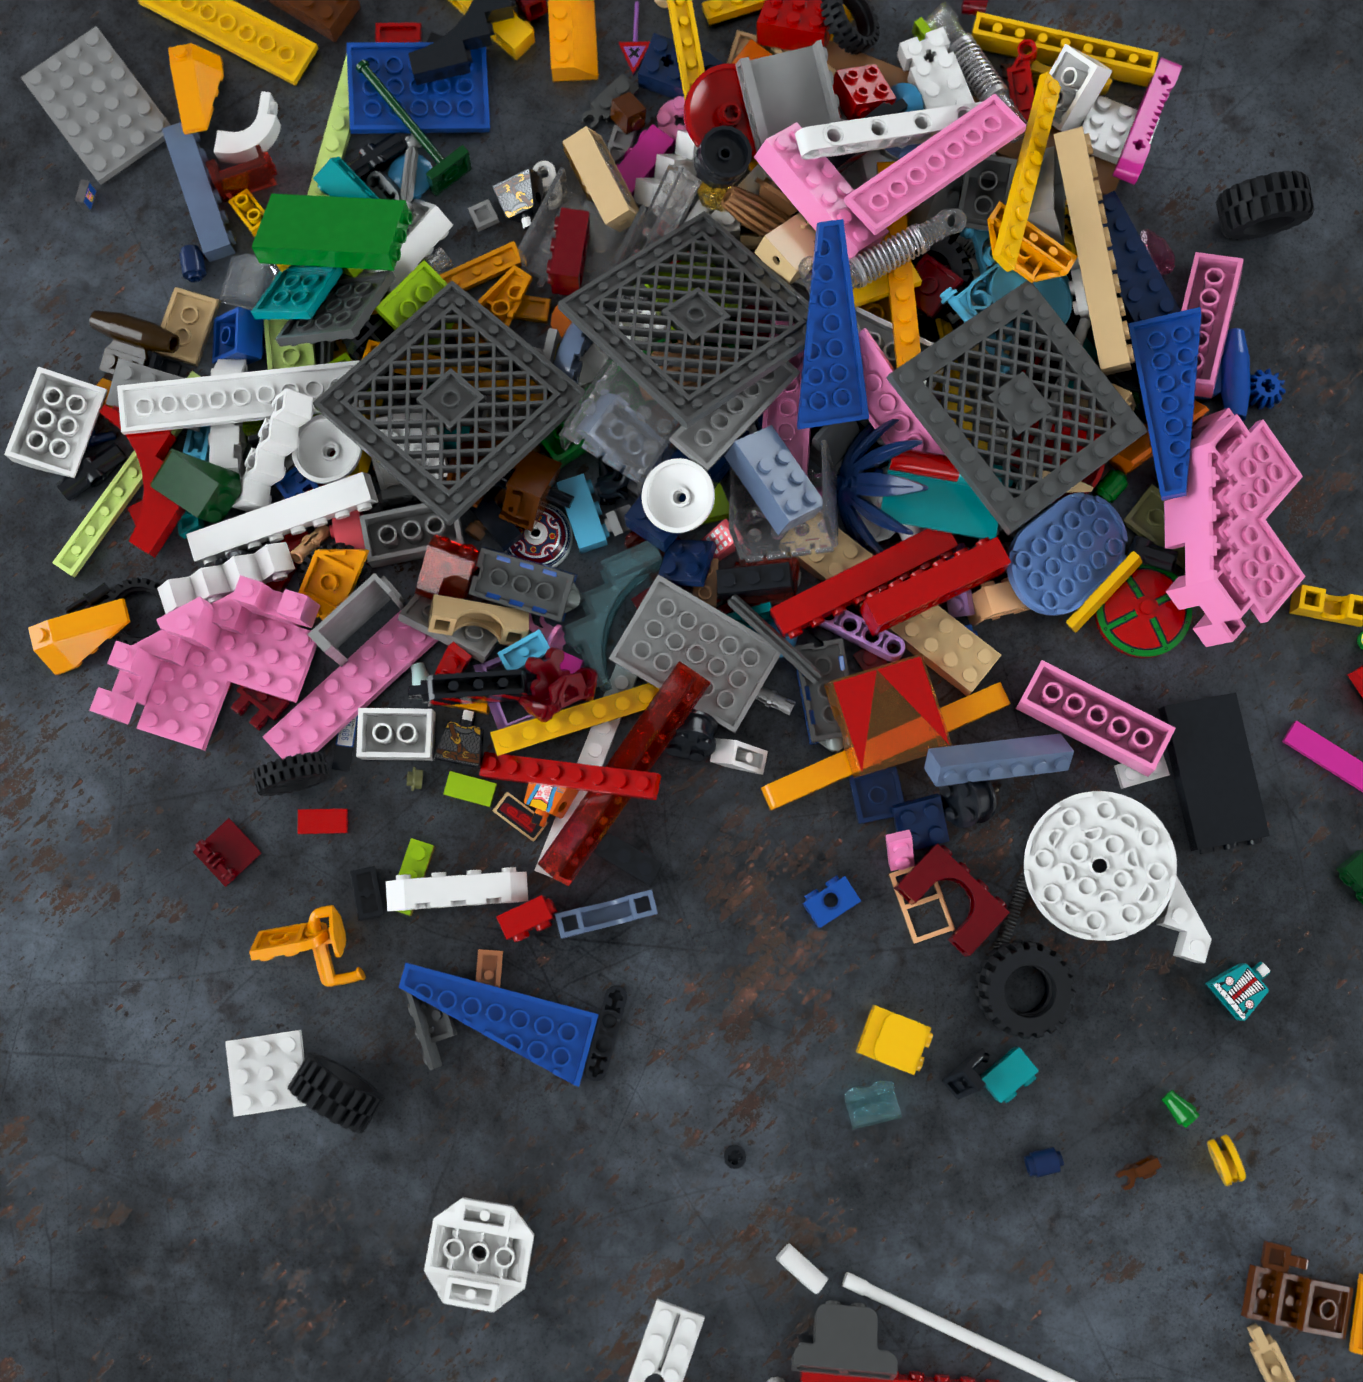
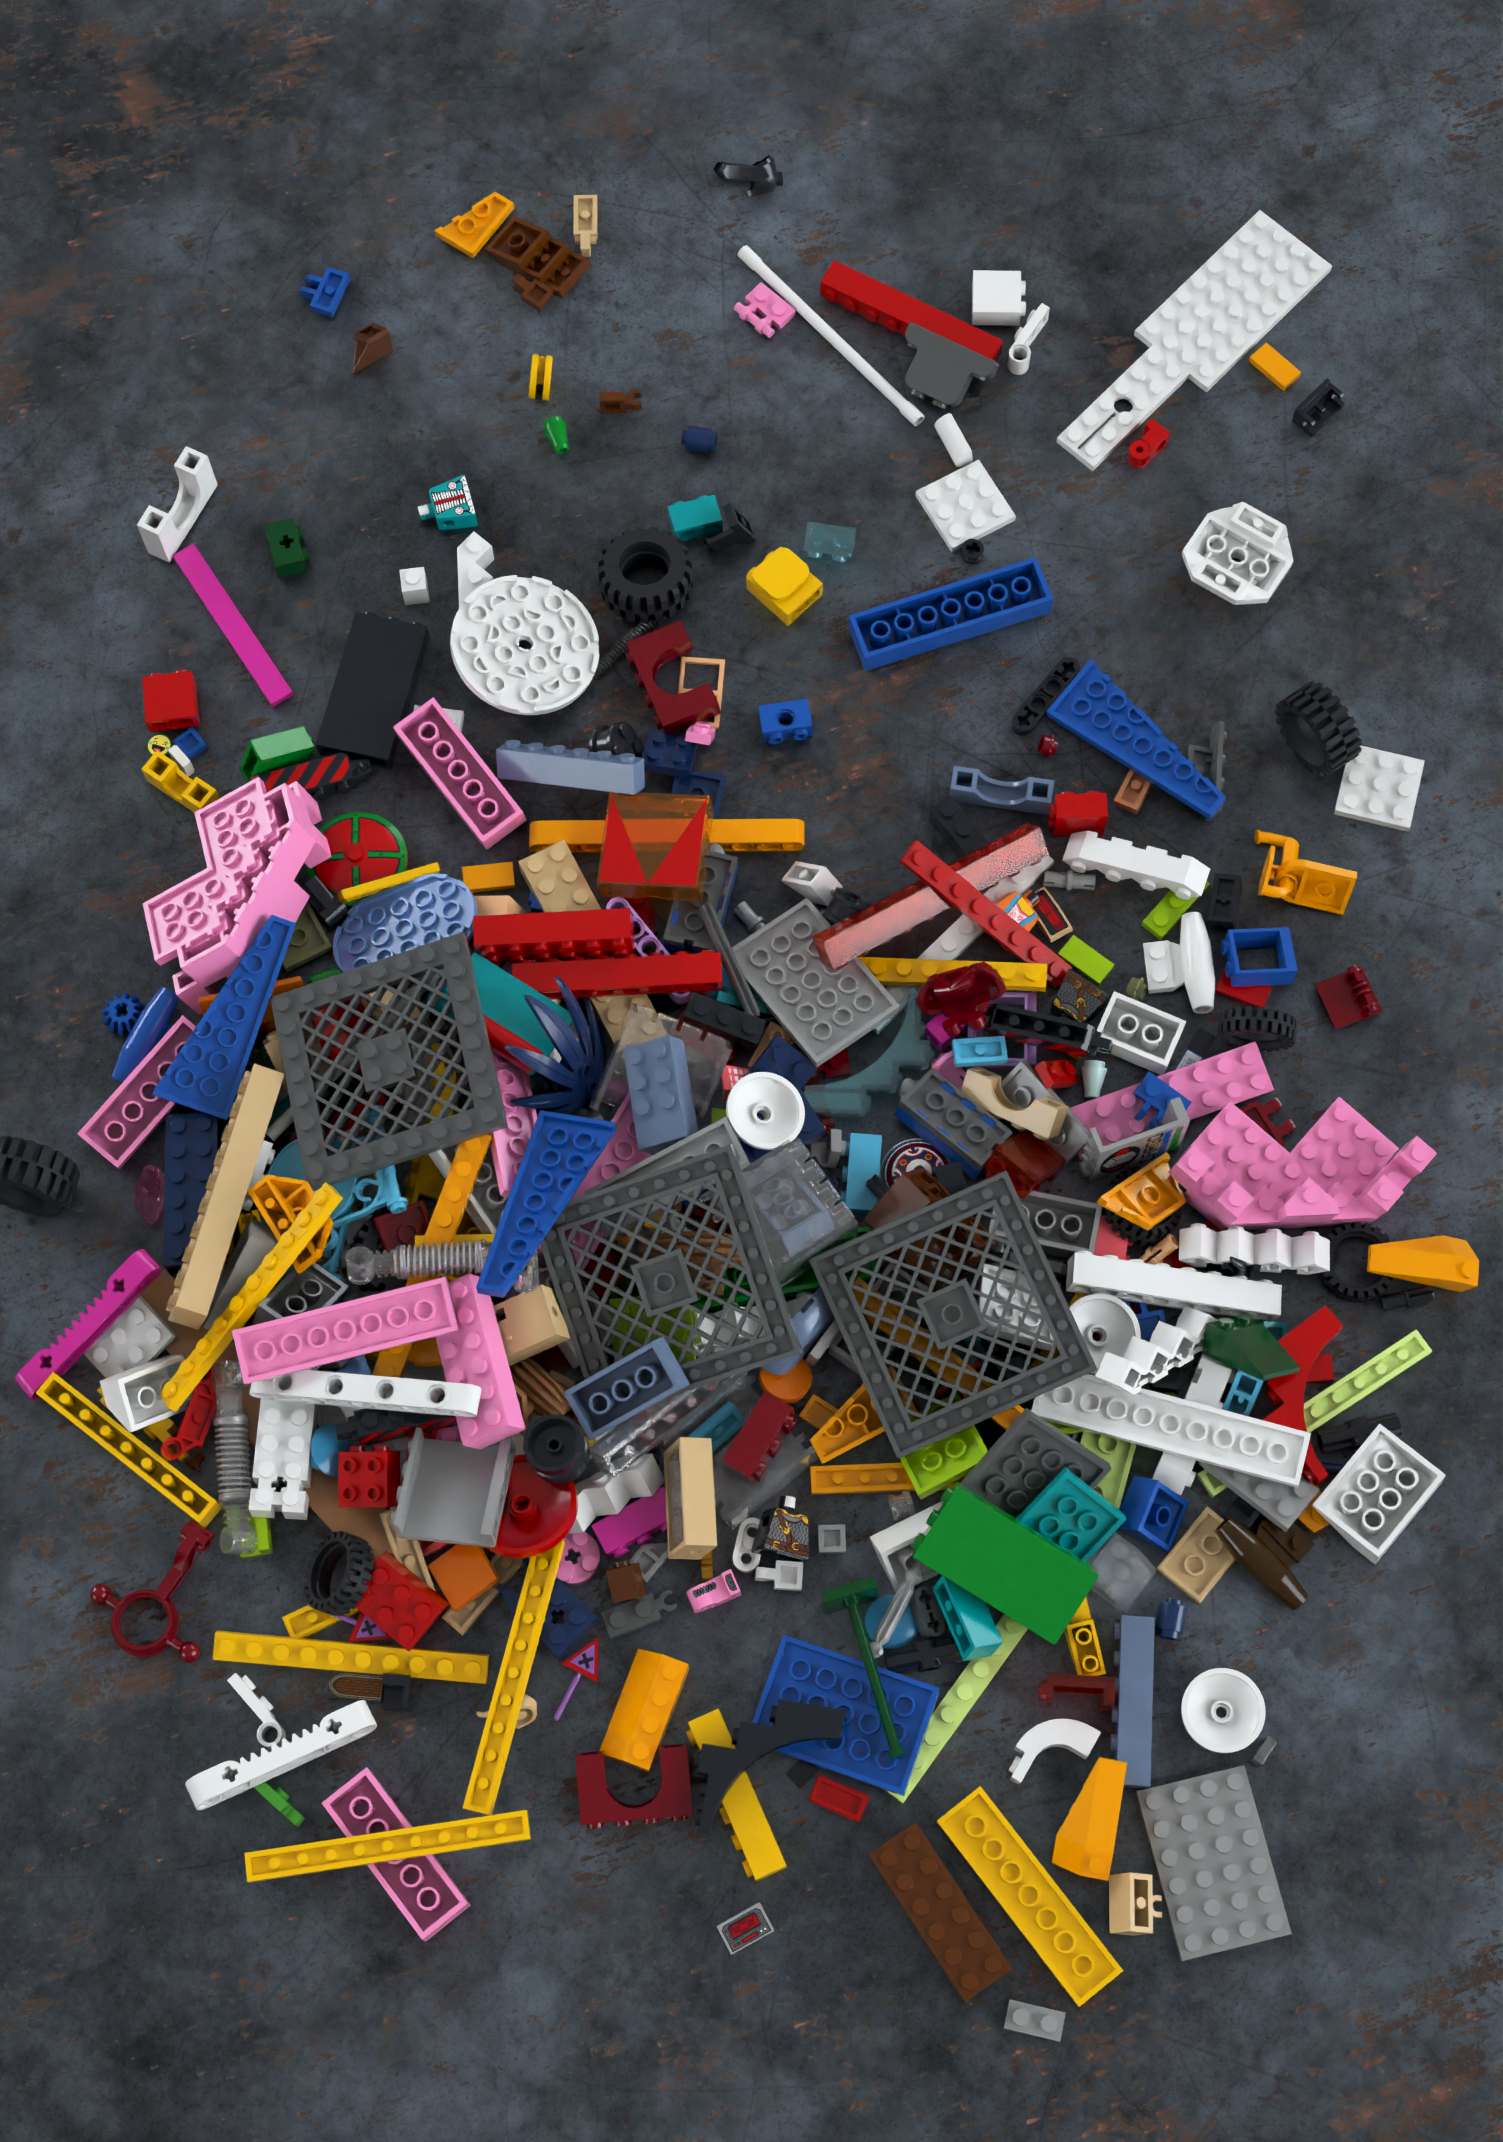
camera: 155 degrees left, 10 degrees down
none -> white tile [168,745,194,777]
none -> blue tile [172,727,208,760]
none -> green slope [239,726,314,783]
none -> black hinge [250,752,373,800]
none -> white brick [399,567,430,605]
none -> light orange tile [462,862,515,893]
none -> sand blue brick [563,1336,690,1440]
none -> bright pink leg [686,1569,741,1613]
none -> medium azure plate [689,1401,746,1452]
none -> bright pink plate [734,282,796,338]
none -> white plate [755,1560,803,1591]
none -> blue brick [848,557,1053,671]
none -> white plate [915,460,1016,552]
none -> dark red plate [1038,734,1058,758]
none -> light grey pin [1043,870,1096,891]
none -> tan brick [1109,1872,1162,1936]
none -> red leg [1128,418,1170,468]
none -> blue hinge [1133,1071,1192,1130]
none -> white plate [1143,912,1215,1014]
none -> white dish [1181,1668,1266,1753]
none -> blue window [1221,927,1298,987]

